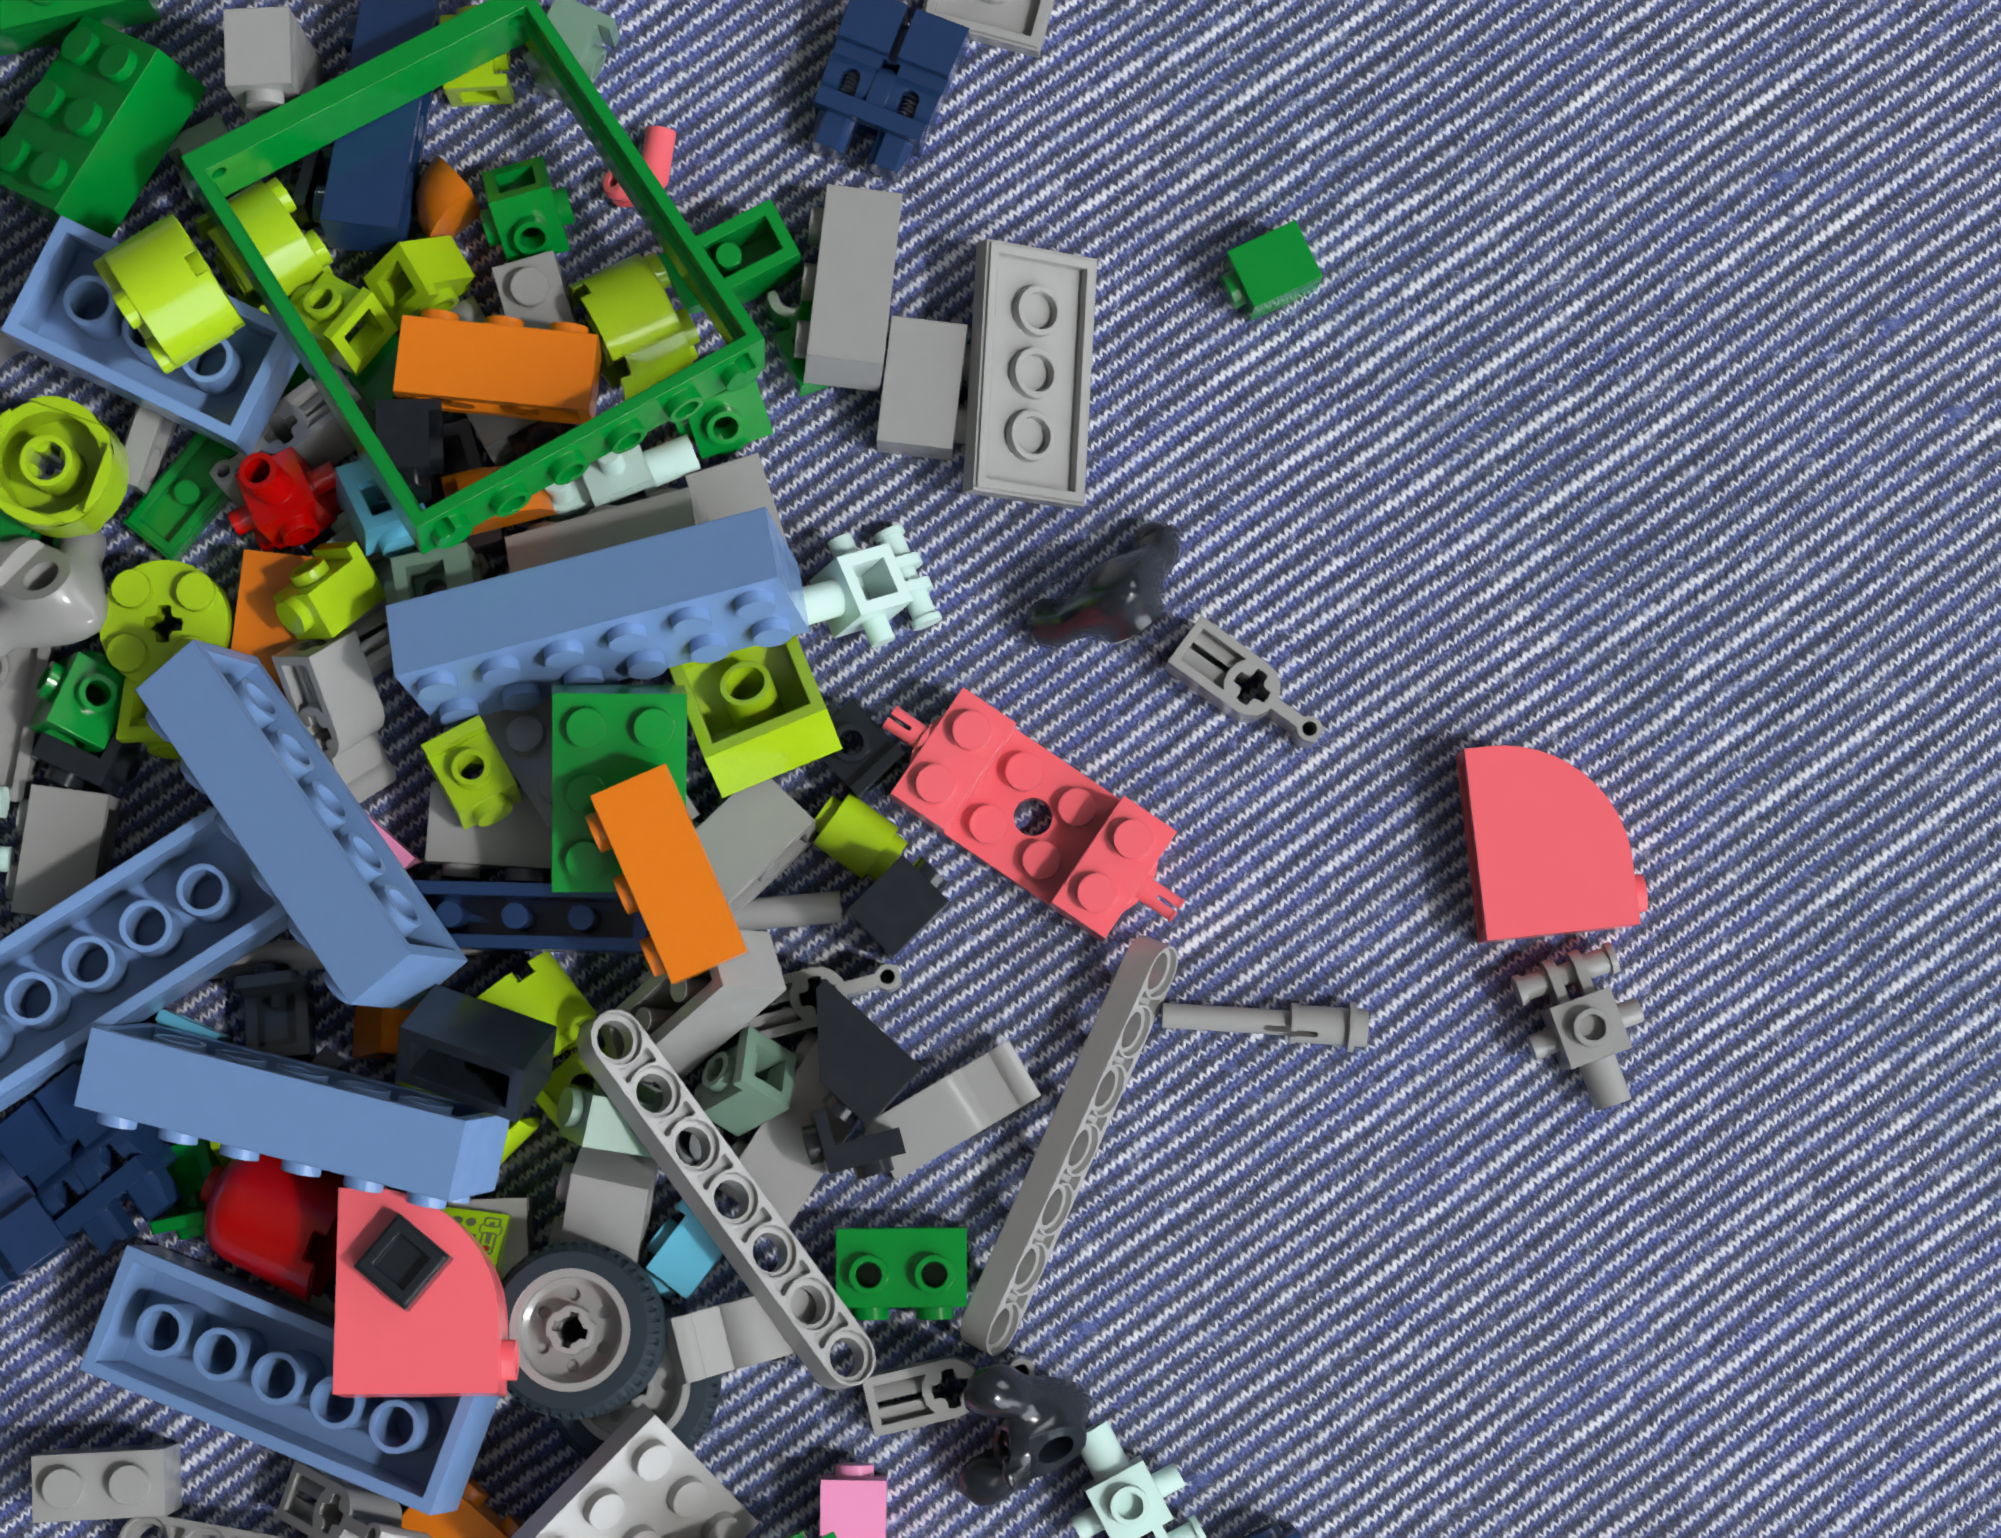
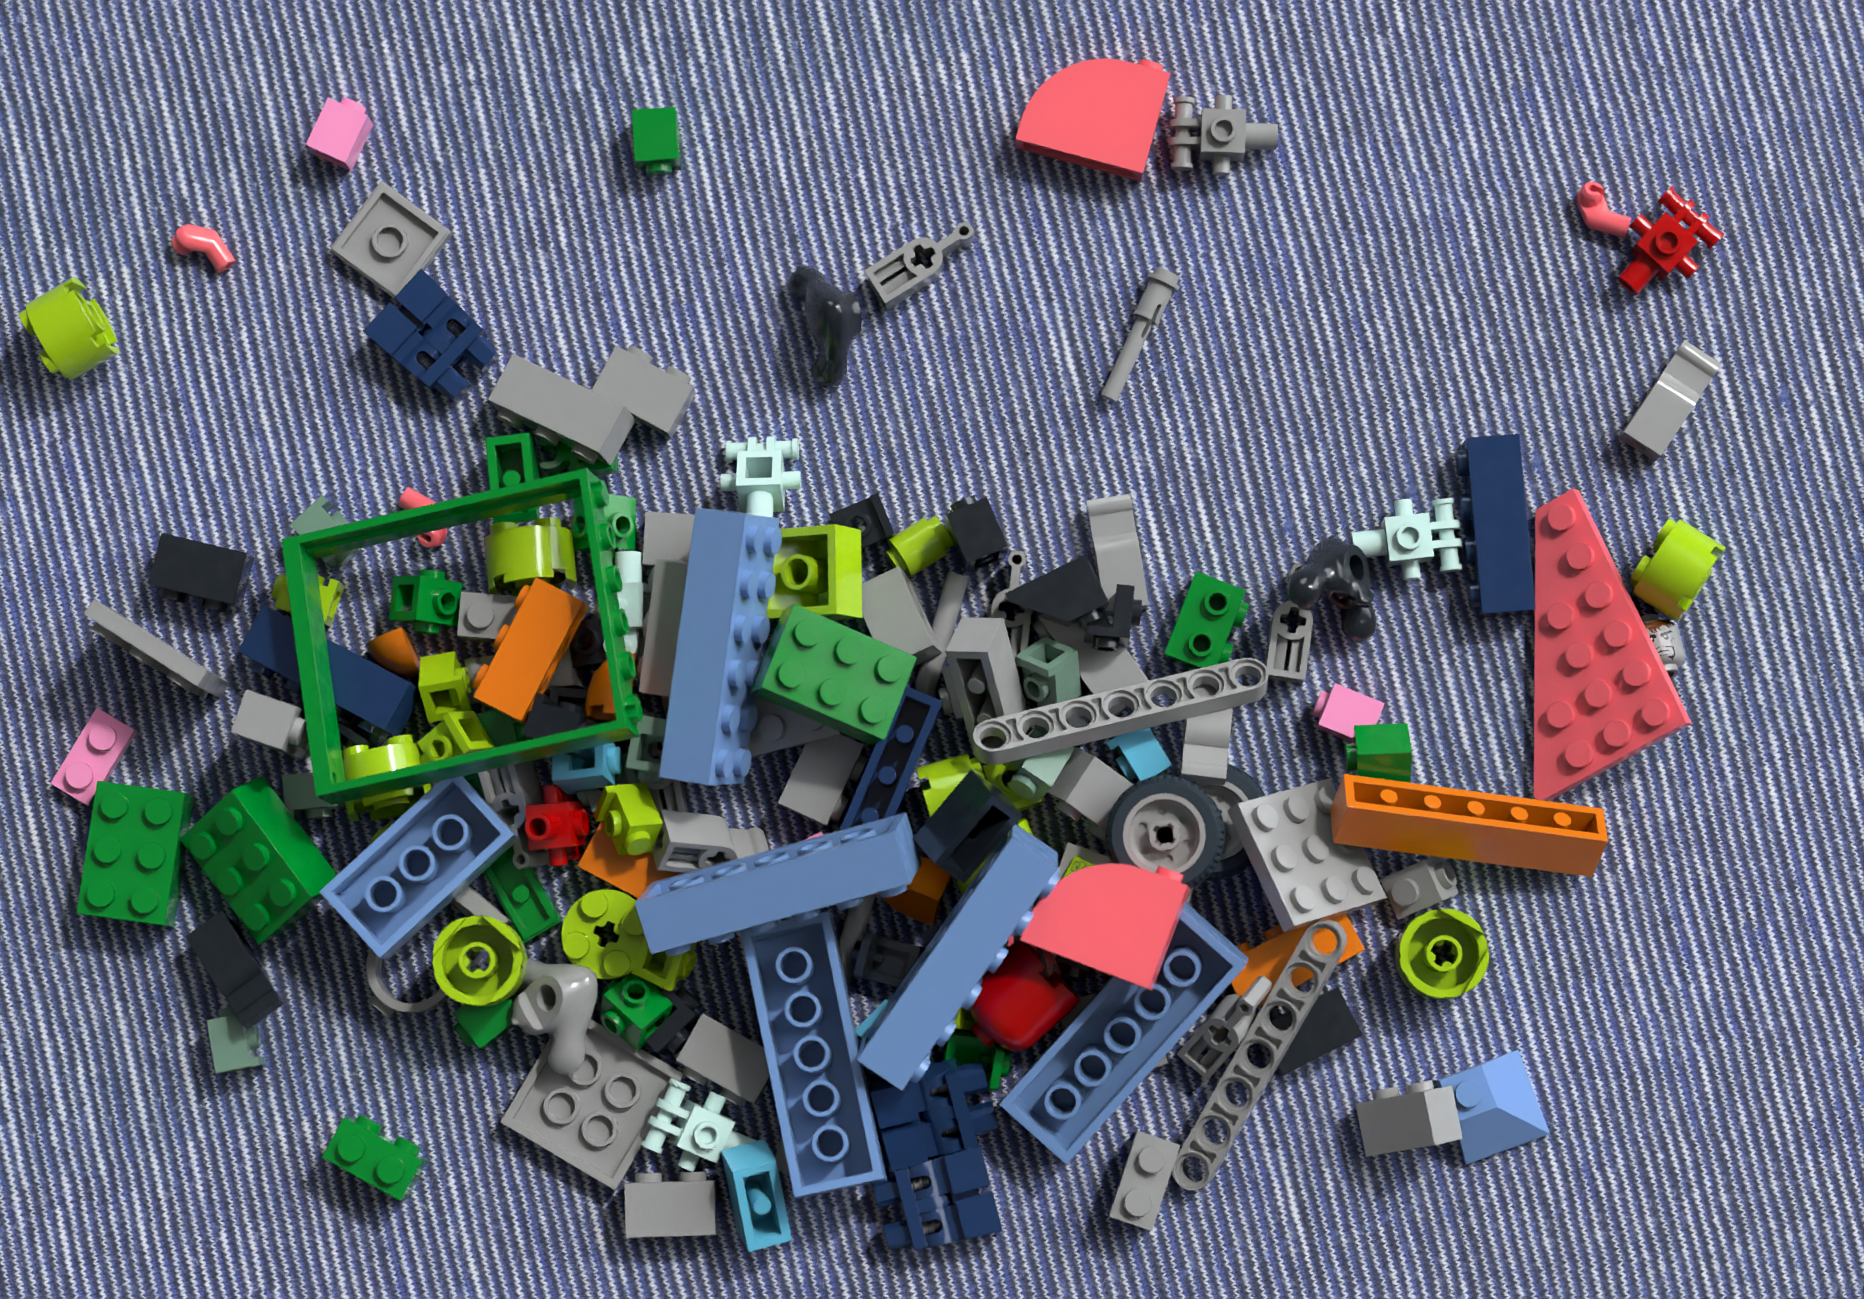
camera: 55 degrees left, 0 degrees up
lime brick [92,213,246,375] -> none
black tile [353,1213,454,1312] -> none
lime brick [421,715,522,831] -> none
orange brick [585,763,749,985] -> none
coral brick [882,687,1186,942] -> none
light grey beam [960,935,1178,1356] -> none
light grey plate [962,238,1097,509] -> none

